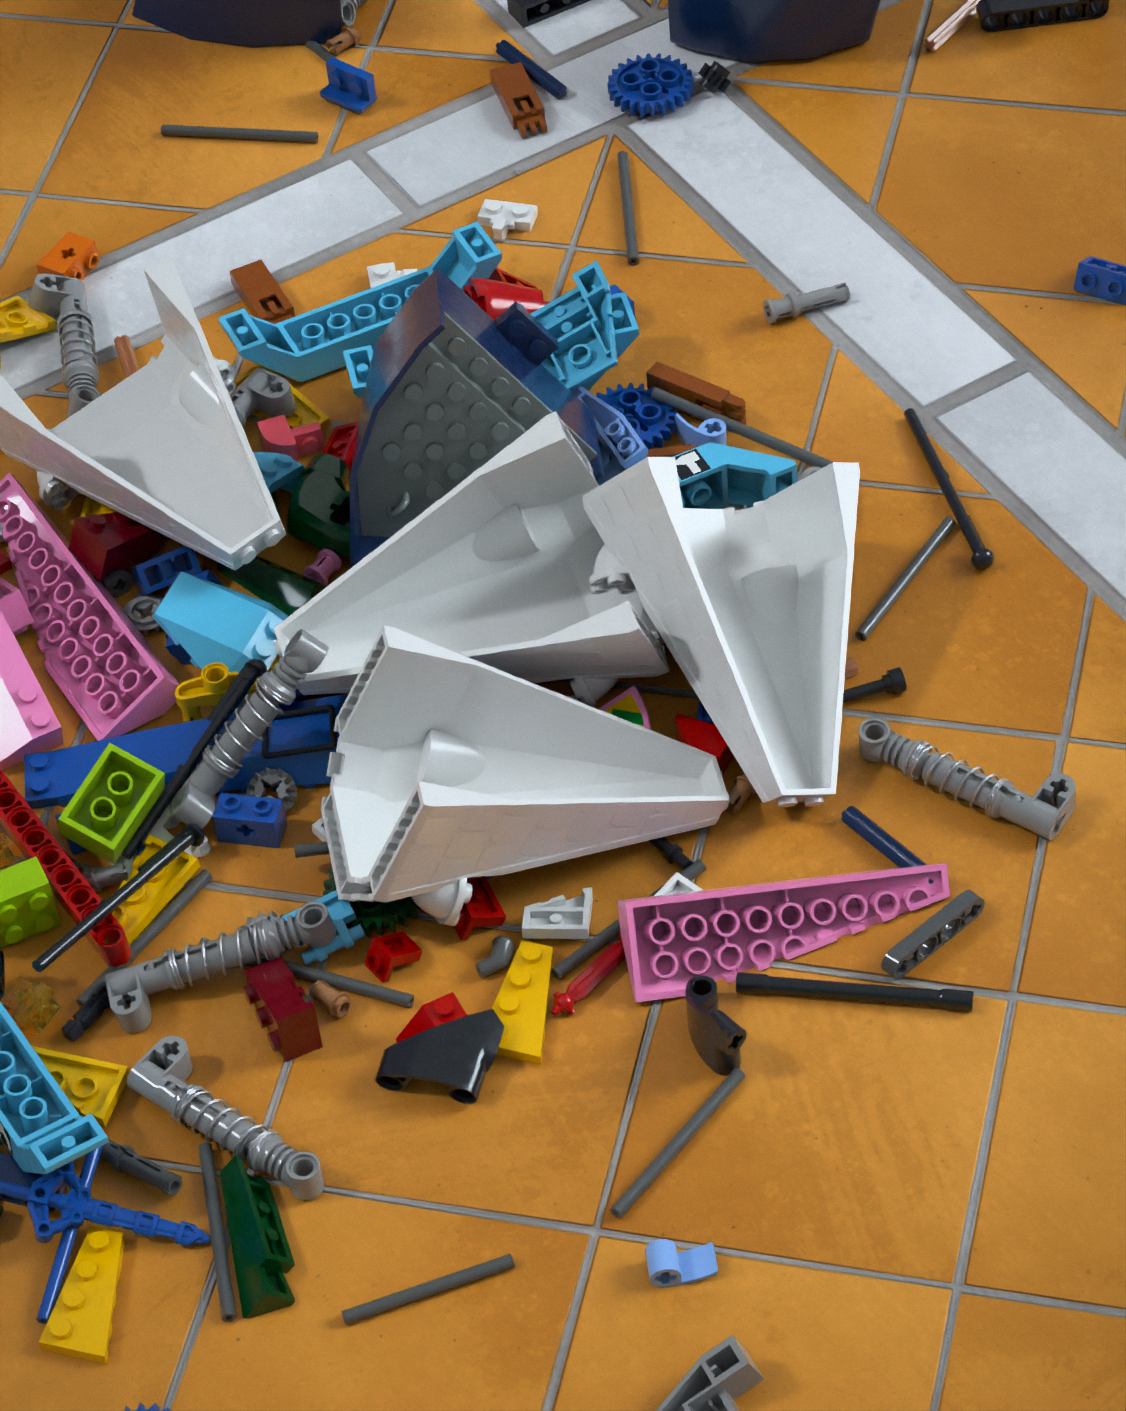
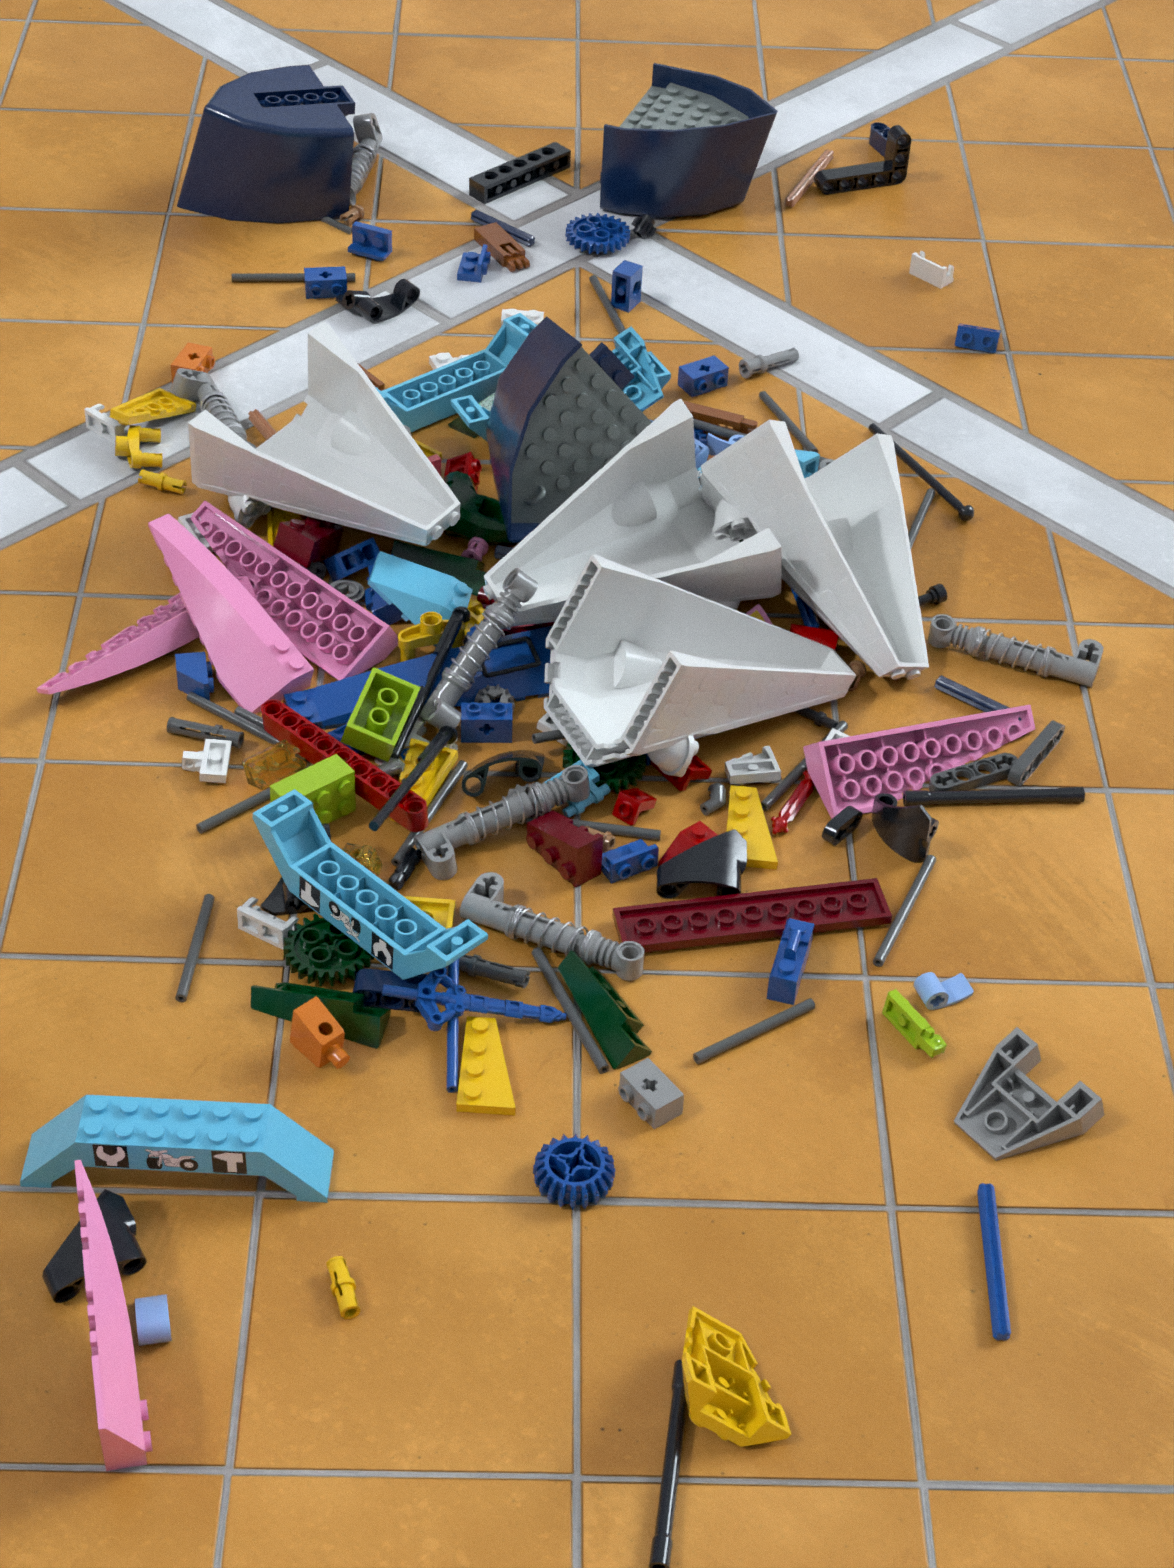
camera: 20 degrees left, 5 degrees down
none -> blue brick [304,266,347,299]
none -> black panel [335,279,420,322]
none -> blue bracket [457,244,491,283]
none -> black panel [462,750,544,797]
none -> blue bracket [601,839,659,884]
none -> blue brick [611,260,643,313]
none -> dark red plate [612,878,892,953]
none -> light grey brick [618,1058,684,1129]
none -> blue brick [678,355,729,397]
none -> dark grey piece [759,391,818,453]
none -> blue piece [766,918,814,1005]
none -> black beam [822,806,863,845]
none -> lime hinge [882,989,947,1058]
none -> white hinge [909,251,954,289]
none -> dark grey beam [929,753,1018,791]

